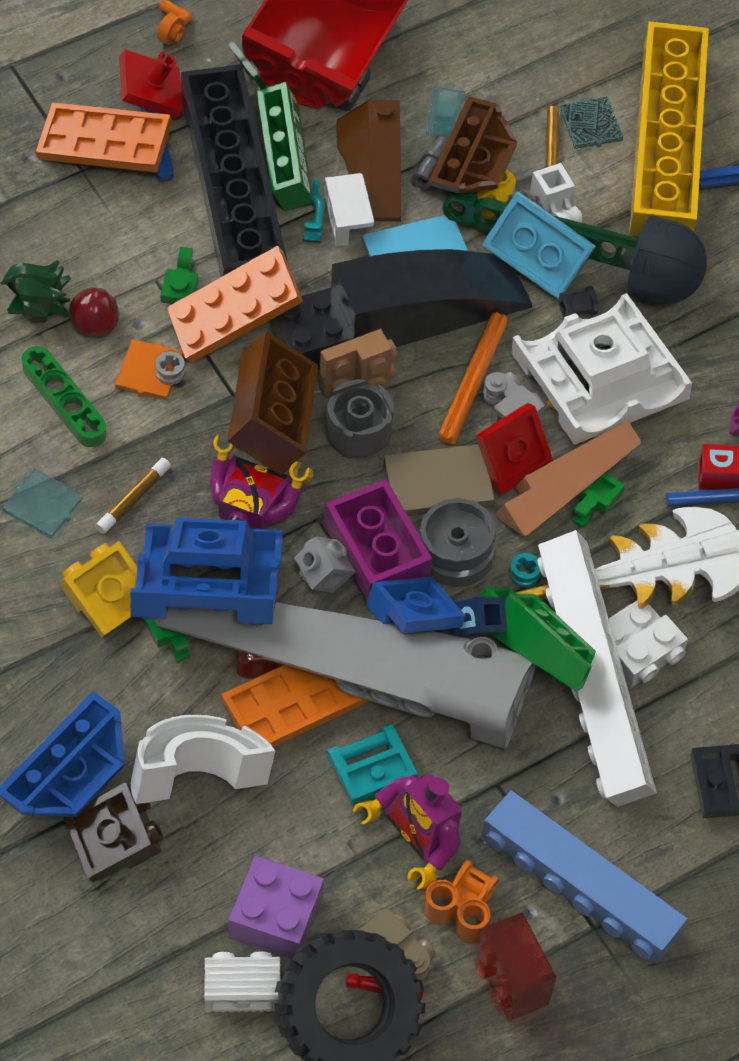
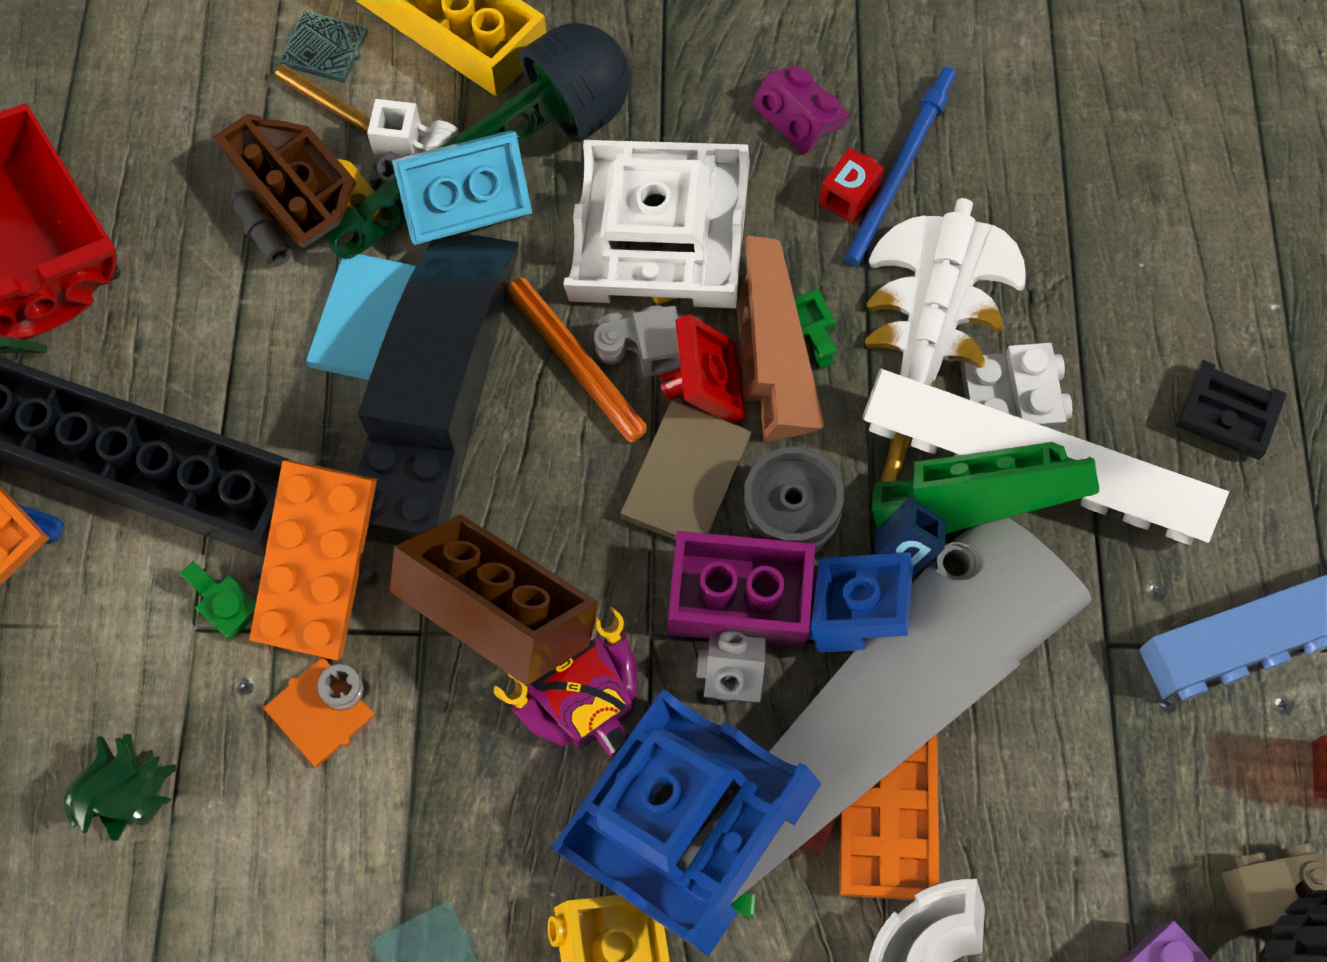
camera: 55 degrees left, 10 degrees up
green beam [22,346,106,447] -> none
dark red hair [69,287,119,338] -> none
pearl gold bar [95,458,171,534] -> none
green brick [257,82,314,211] -> none
teal piece [304,179,325,242] -> none
medium nougat plate [319,329,398,398] -> none
white panel [324,173,374,247] -> none
dark grey brick [326,379,394,459] -> none
teal plate [326,724,418,805] -> none
reddish brown wedge [337,100,401,222] -> none
magenta torso [353,774,462,890] -> none
orange piece [424,860,500,943] -> none
clear light blue brick [426,86,465,136] -> none
teal bush [510,553,541,588] -> none
black bush [559,286,599,318] -> none

